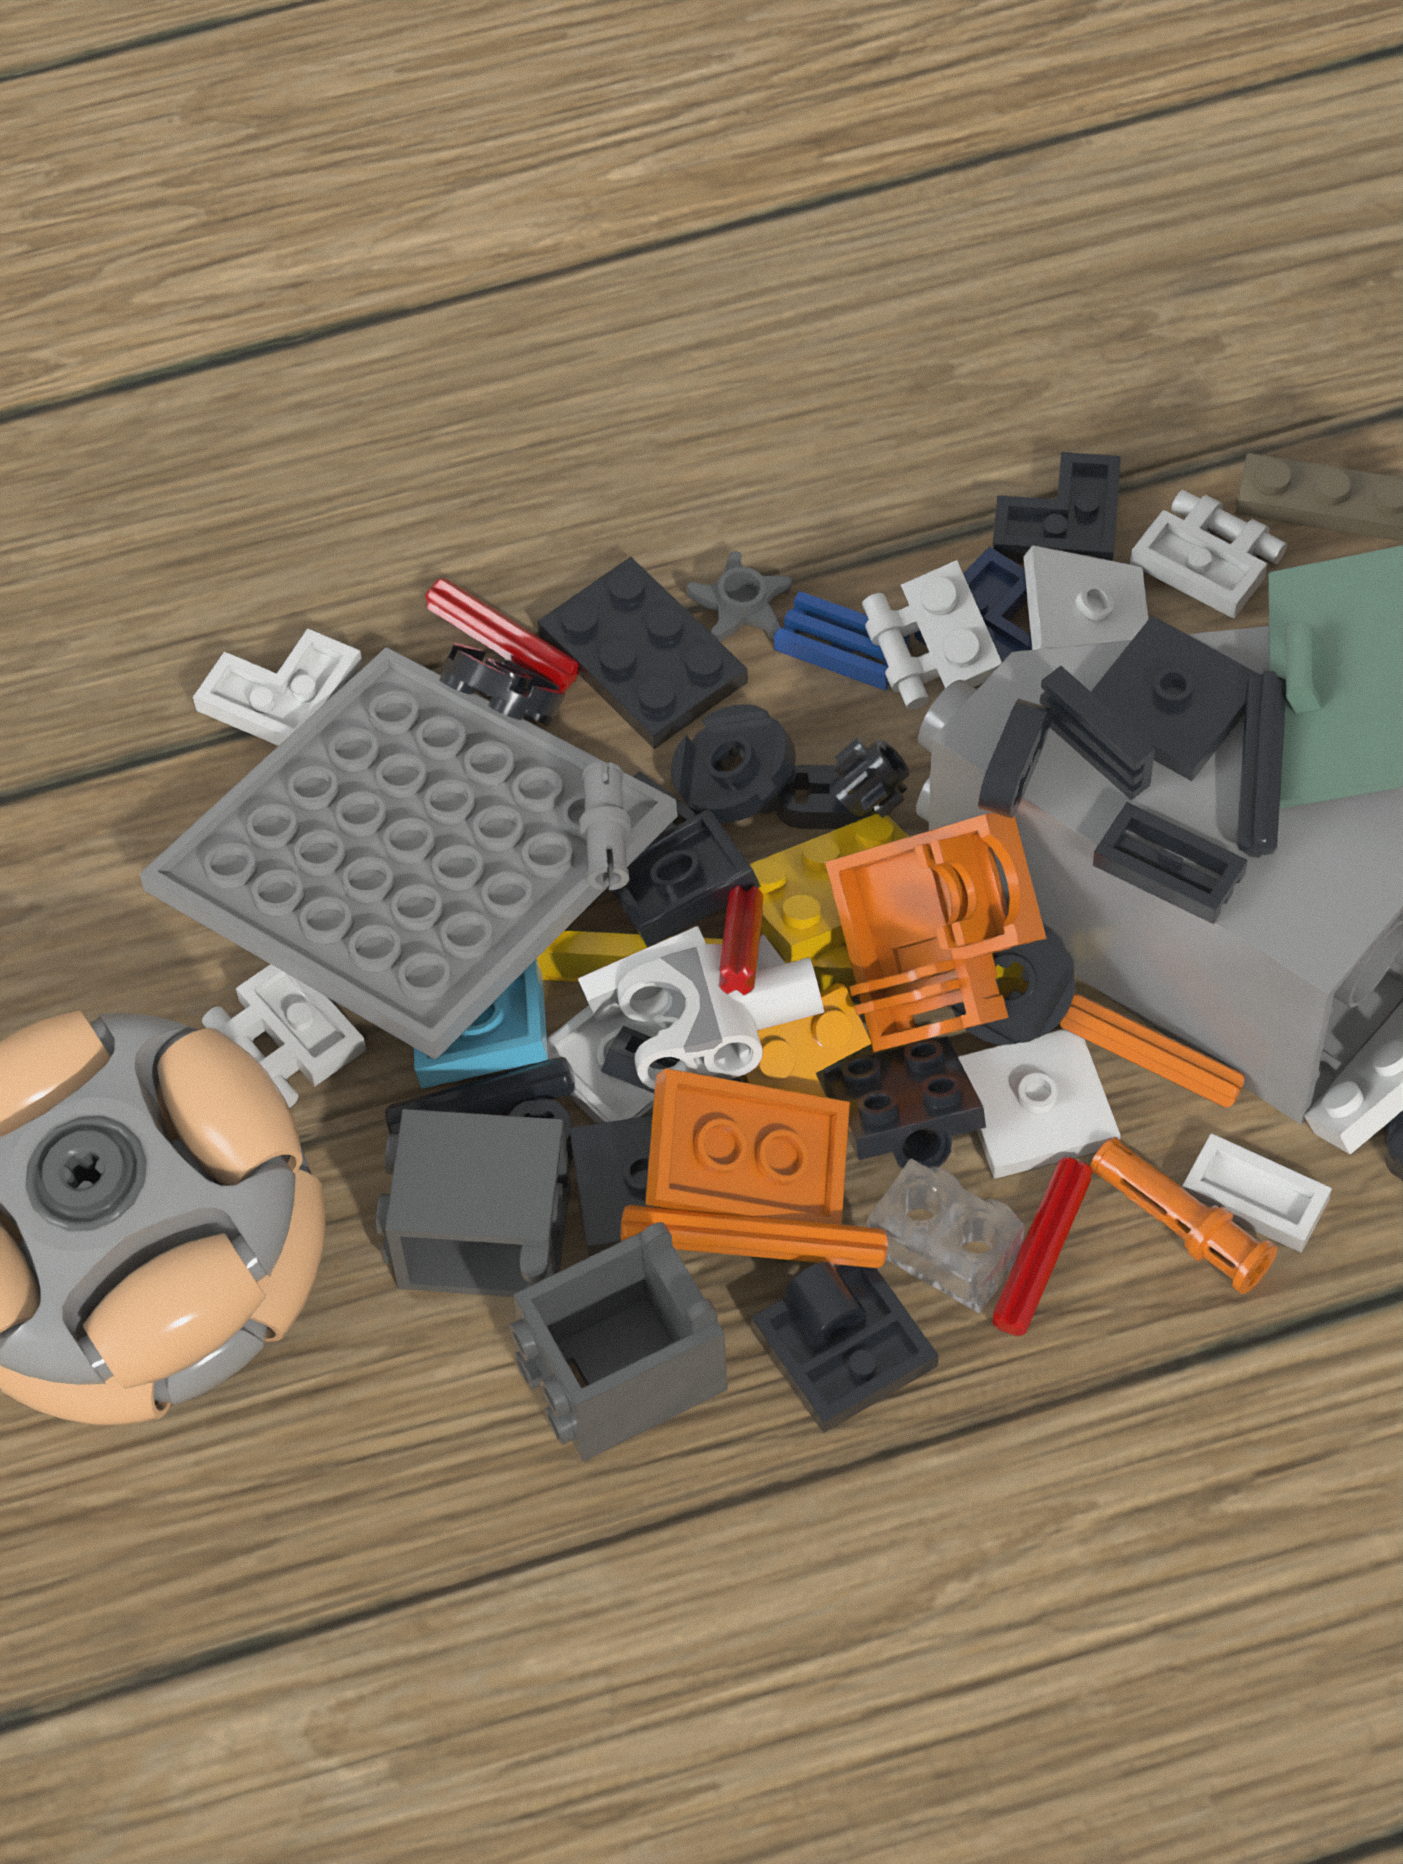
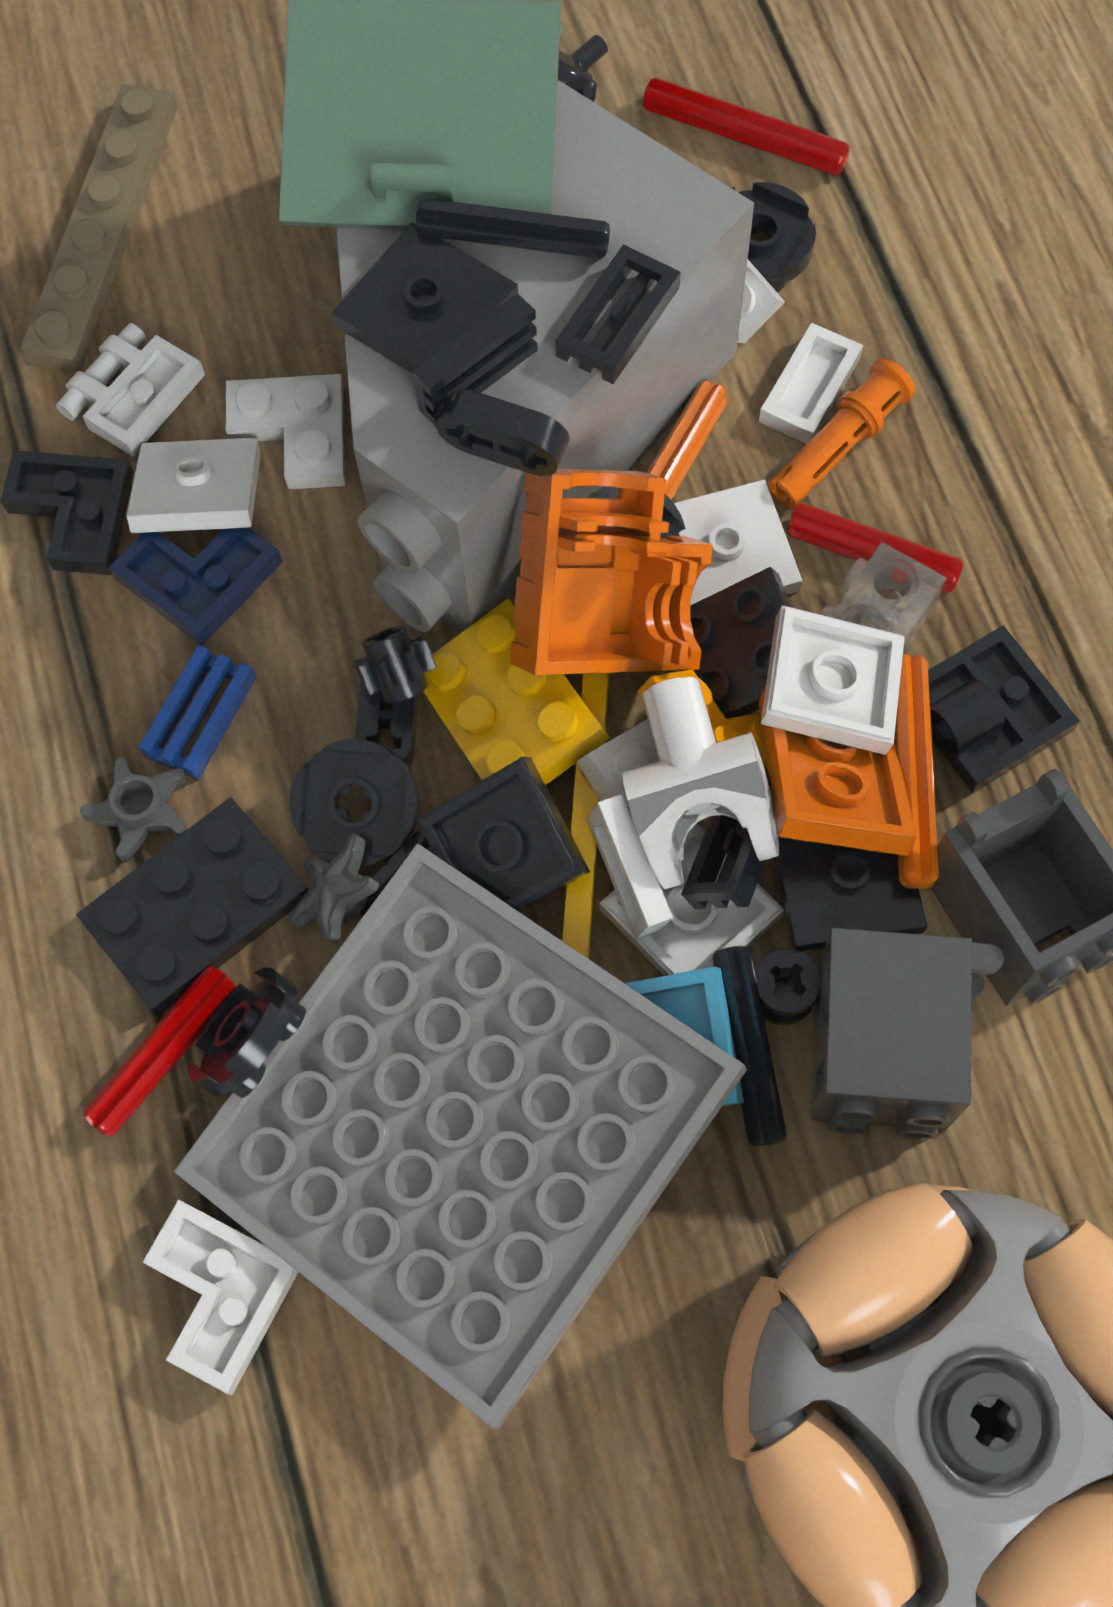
camera: 90 degrees left, 10 degrees up
white plate [202,964,366,1108] -> none
light grey pin [580,762,631,891] -> none
red axle [718,885,764,996] -> none
white plate [862,560,1002,710] -> none
none -> dark grey animal [288,833,379,943]
none -> white plate [760,605,905,755]

